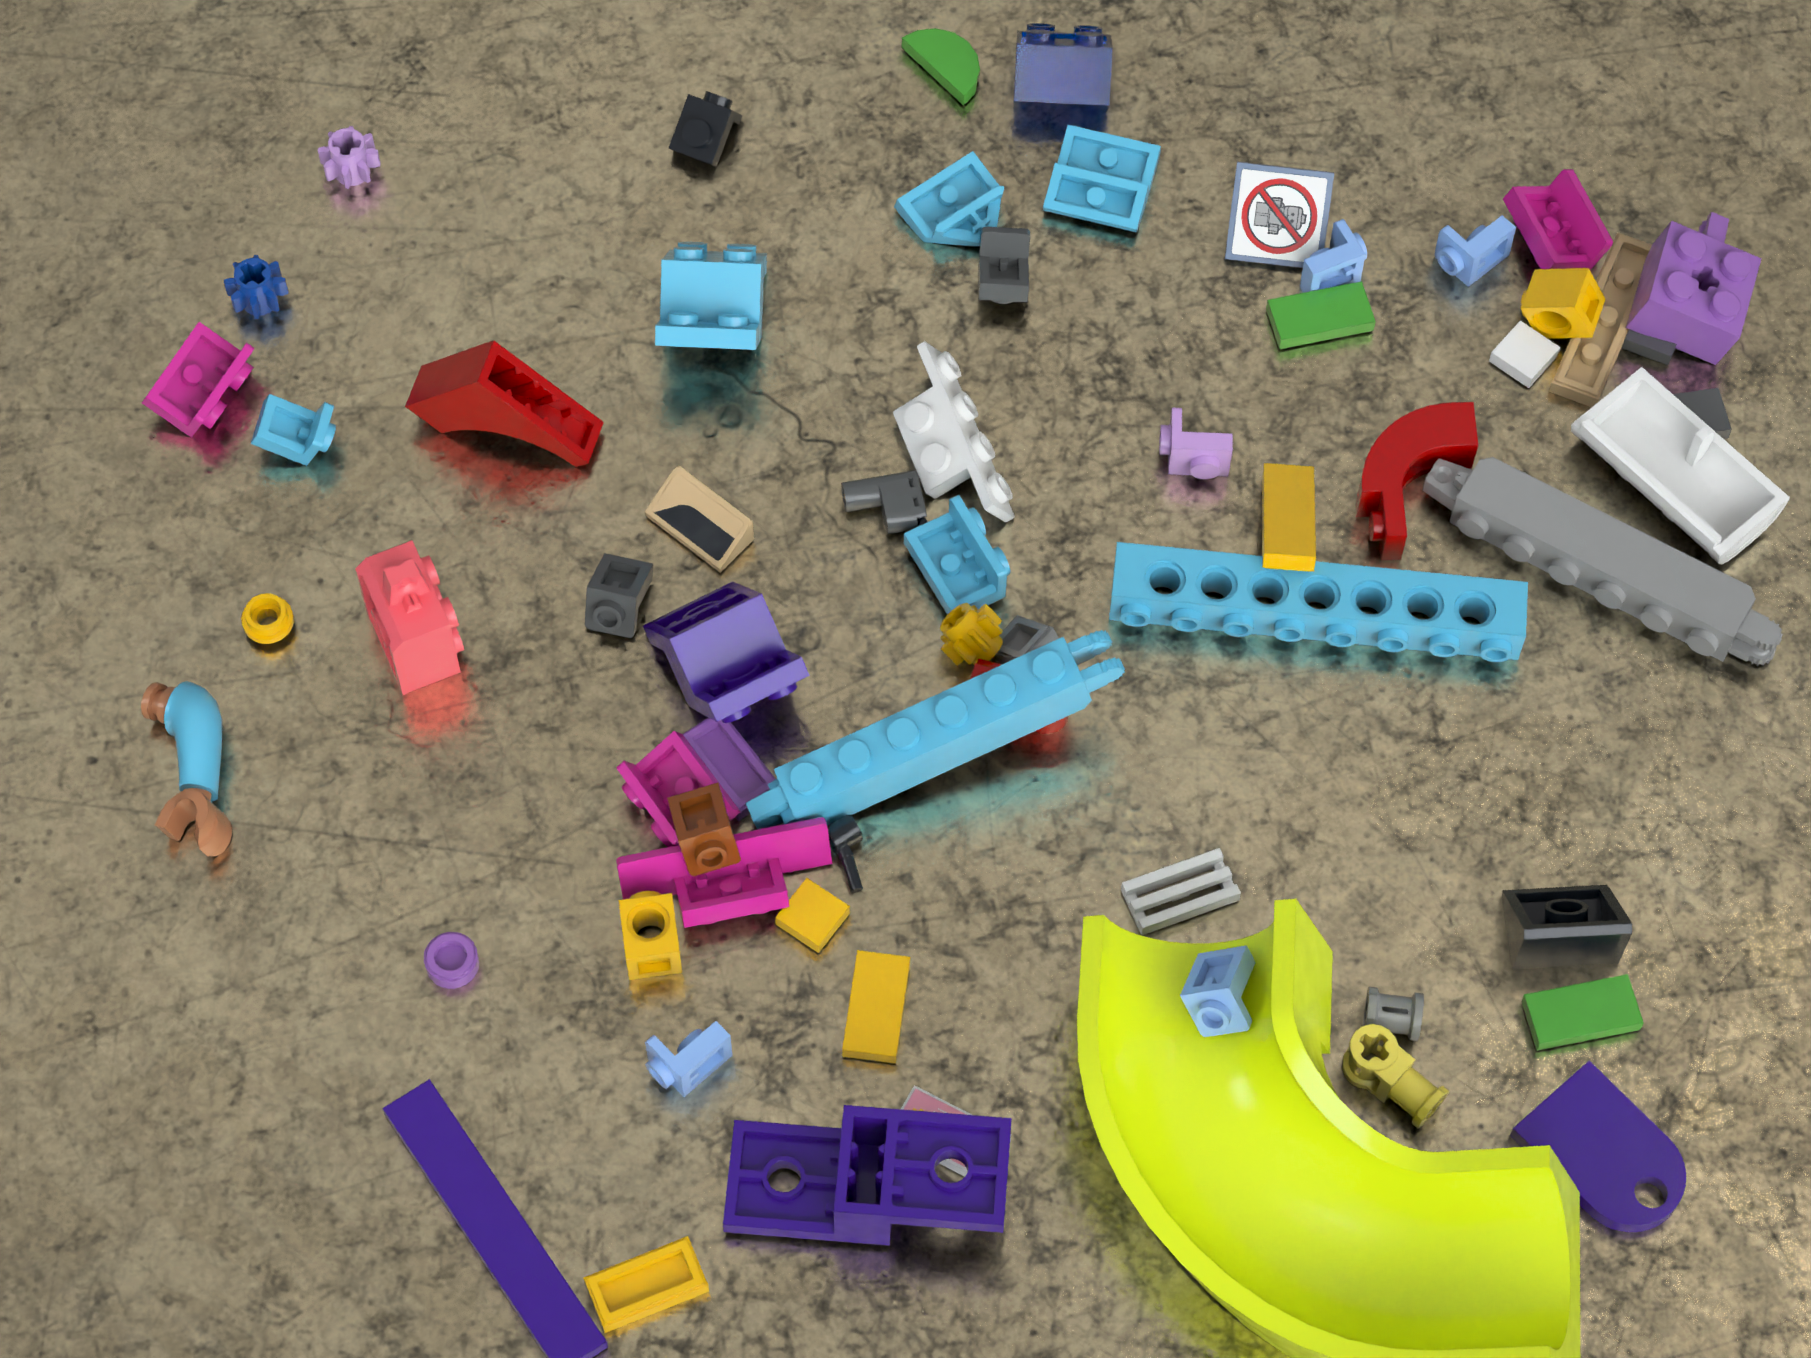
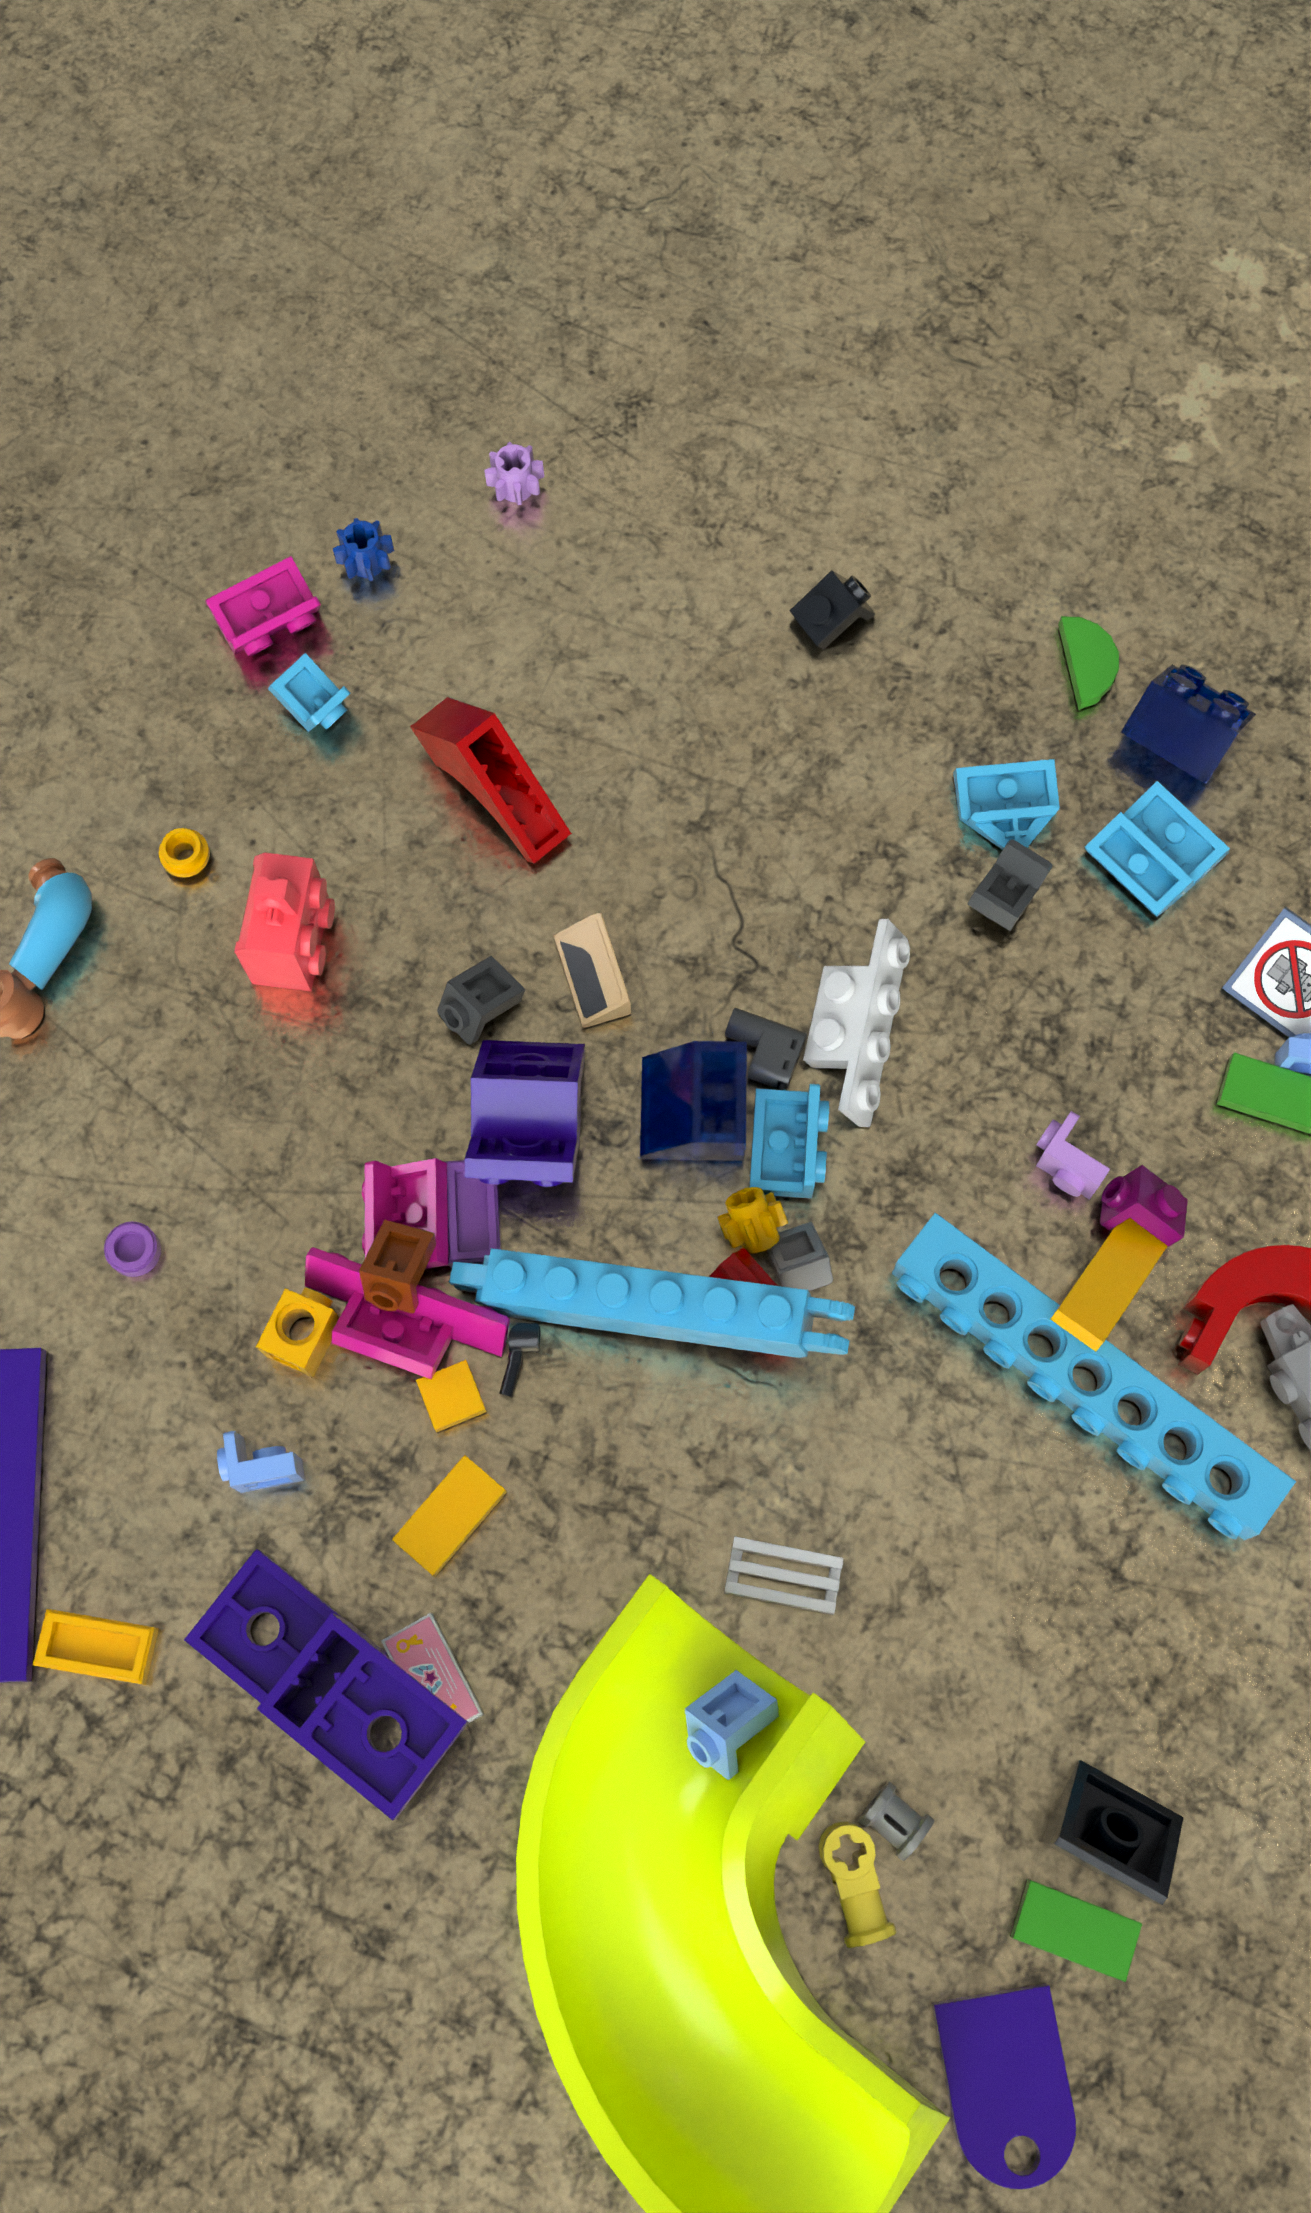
camera: 35 degrees right, 10 degrees up
medium azure bracket [655,242,767,350] -> none
none -> clear blue slope [640,1041,747,1161]
none -> magenta bracket [1100,1165,1188,1247]

